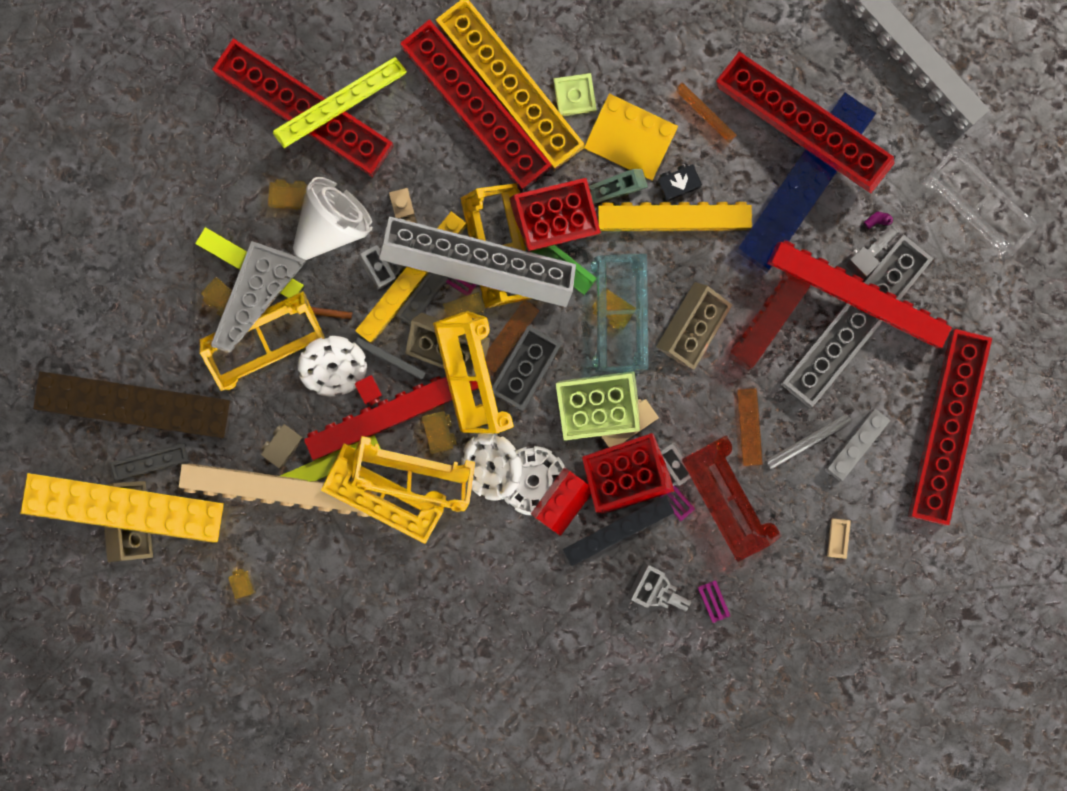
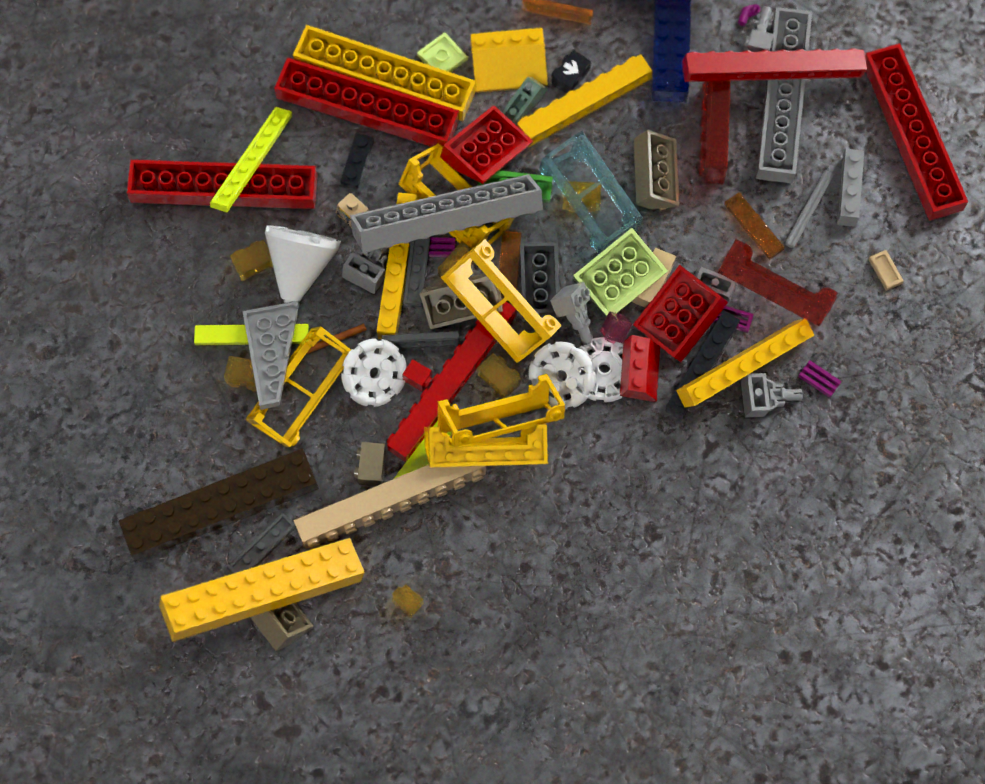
camera: 25 degrees left, 15 degrees down
none -> black plate [340,133,374,188]
none -> light grey brick [550,282,593,345]
none -> clear pink brick [600,311,632,344]
none -> yellow brick [676,318,814,407]

